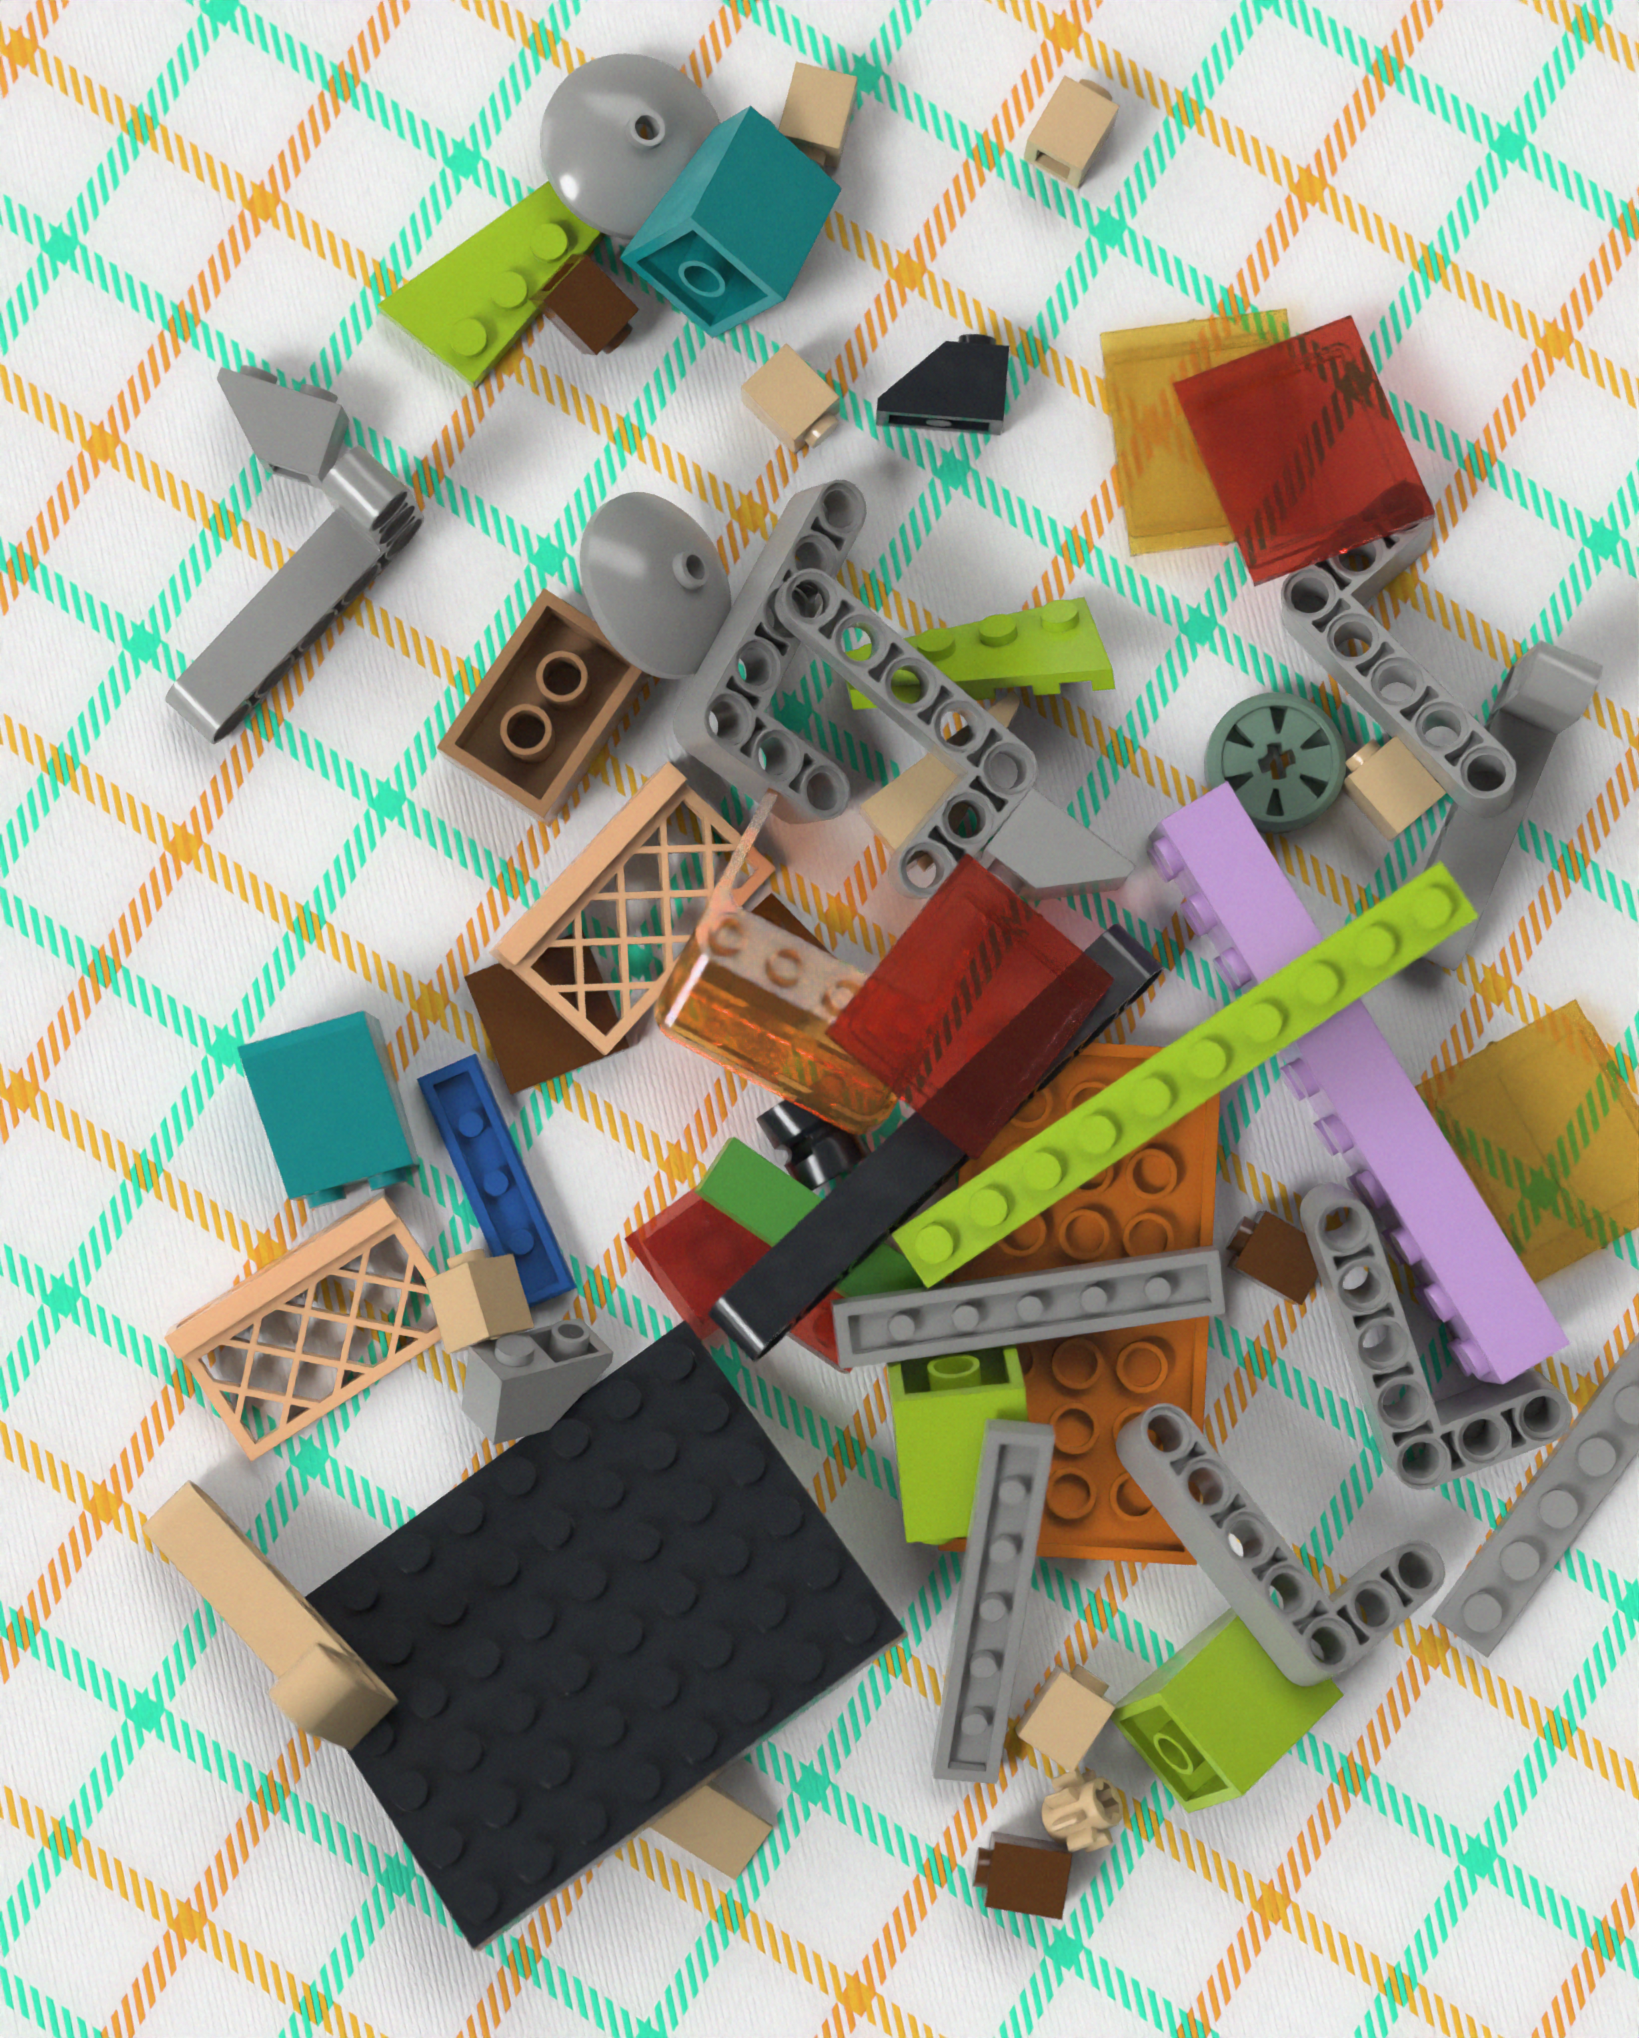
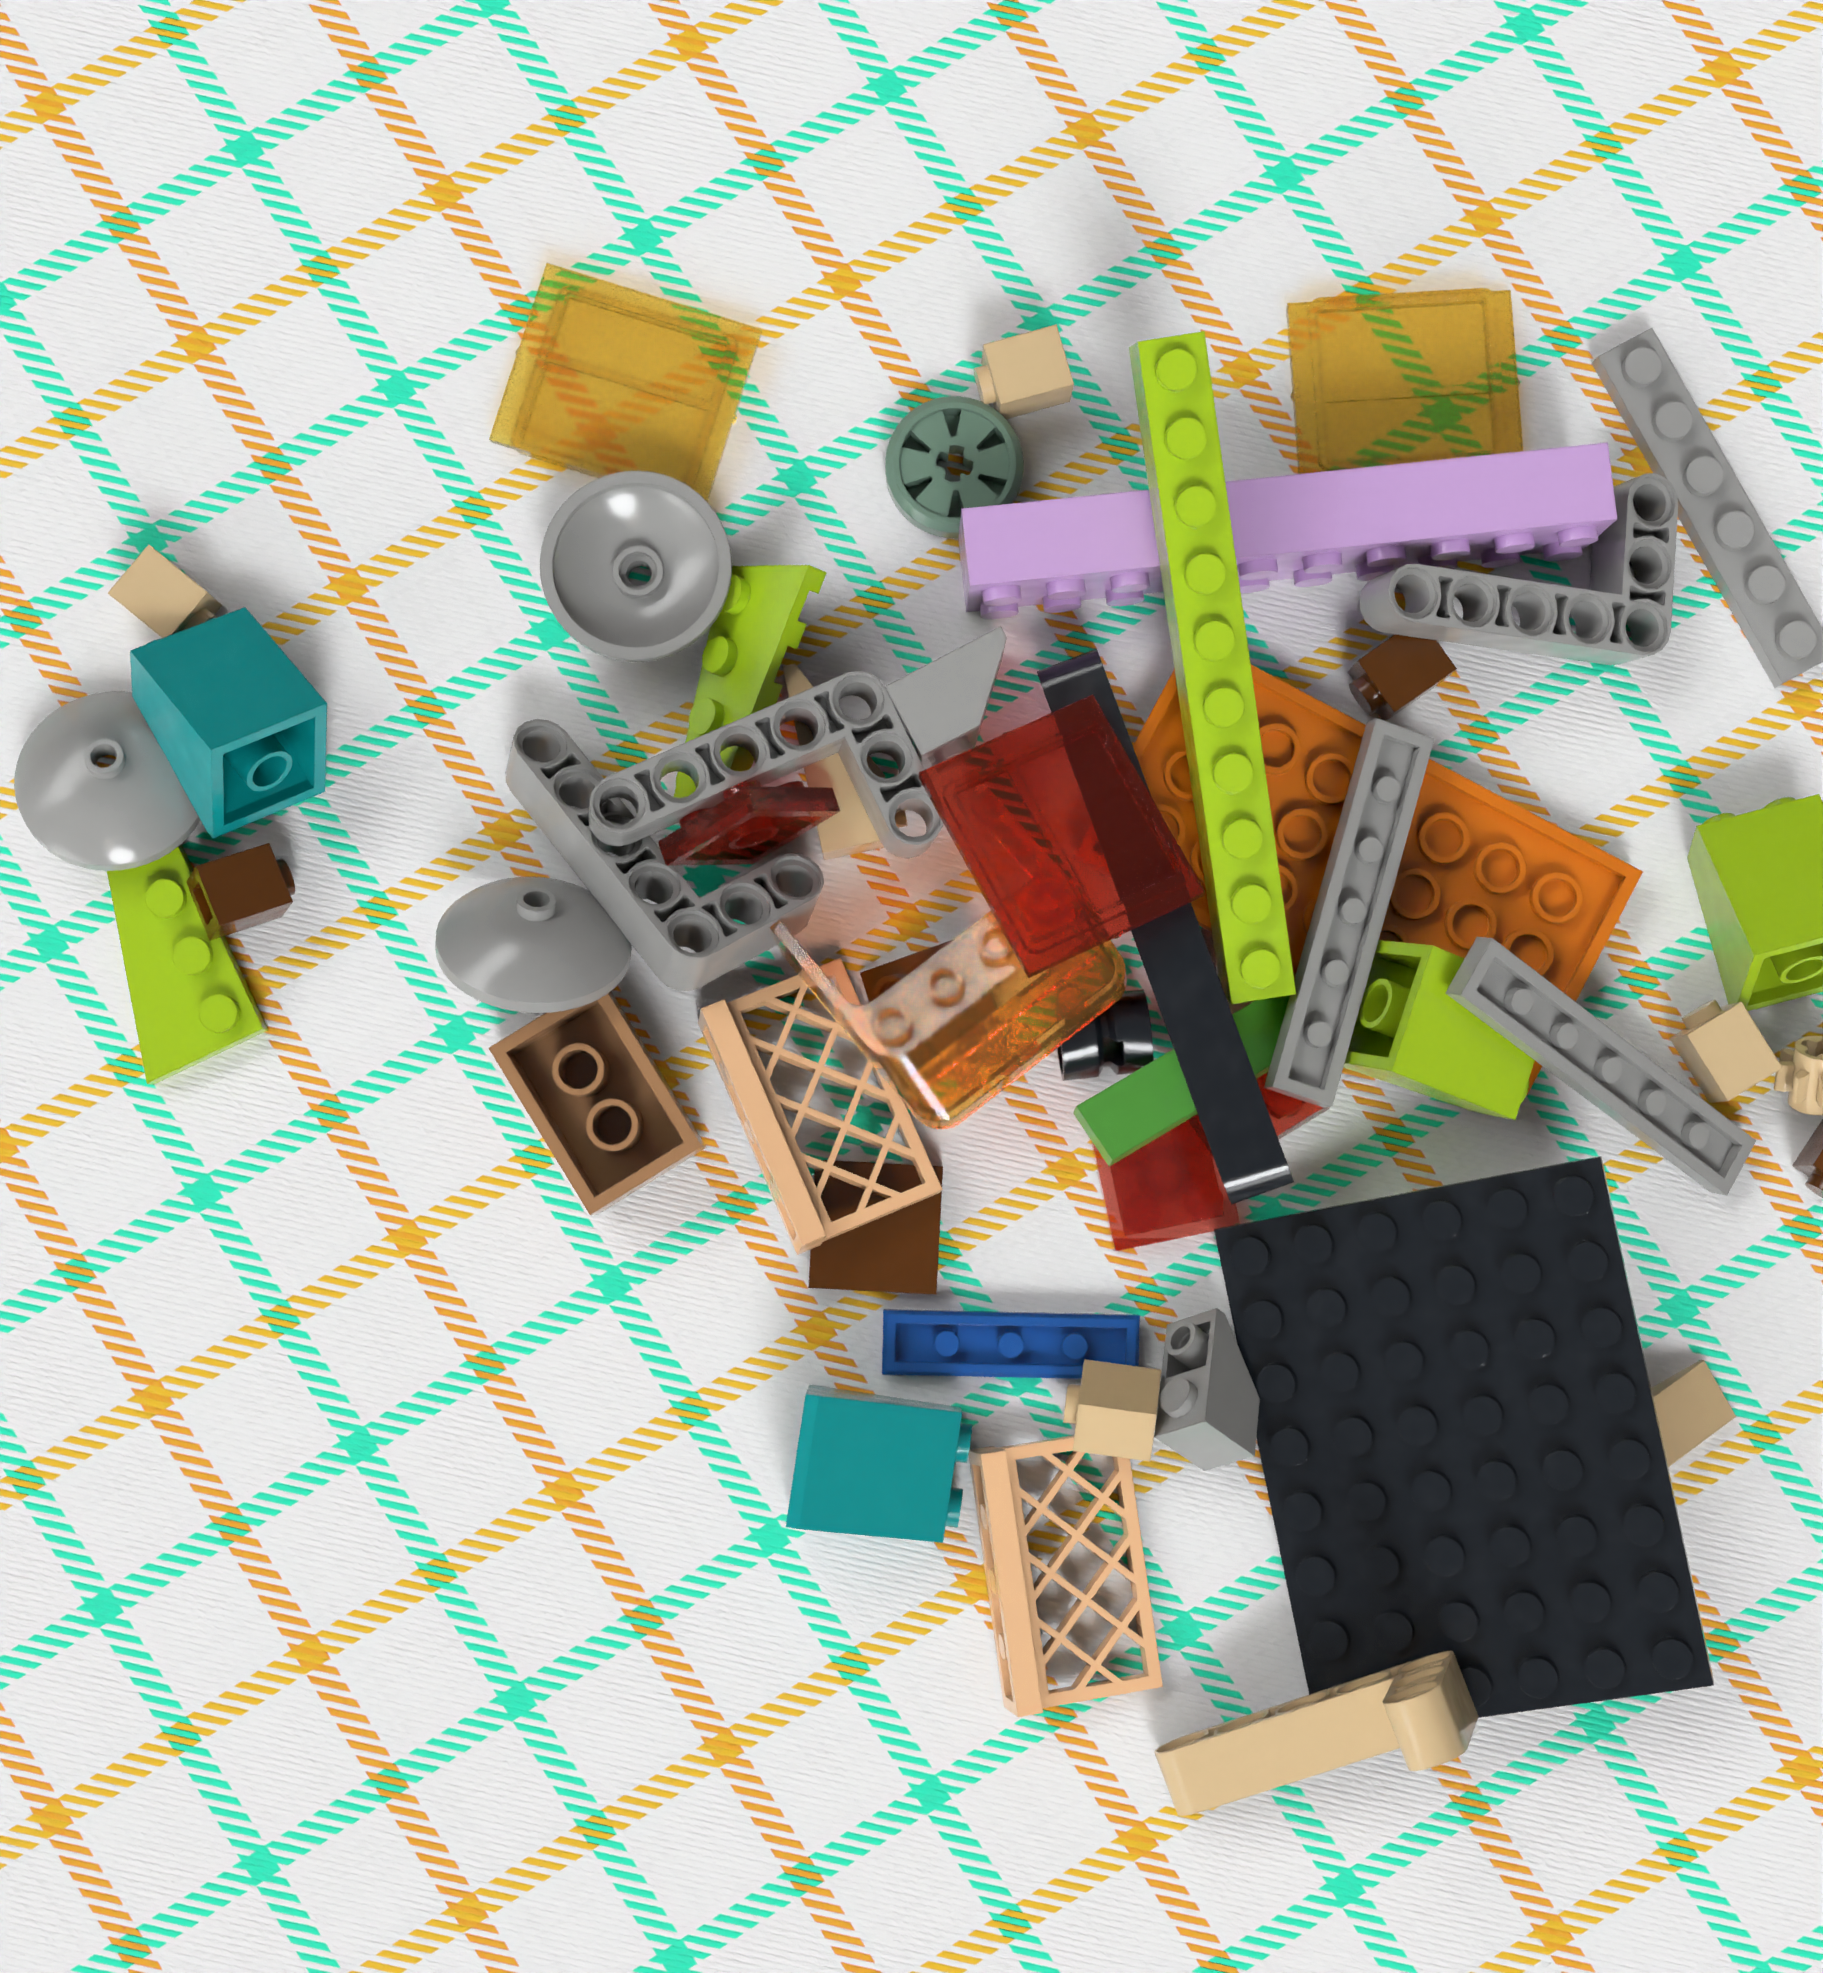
camera: 70 degrees left, 0 degrees up
light grey beam [165,445,424,744] -> none
light grey slope [217,365,350,489] -> none
tan brick [741,343,840,455] -> none
black slope [875,334,1009,436] -> none
tan brick [1023,75,1120,189] -> none
light grey beam [1116,1403,1445,1686] -> none
clear red piece [1172,315,1436,587] -> none
light grey beam [1281,483,1517,818] -> none
light grey beam [1420,640,1603,971] -> none
none -> light grey dish [540,471,732,662]
none -> clear red plate [658,780,841,866]

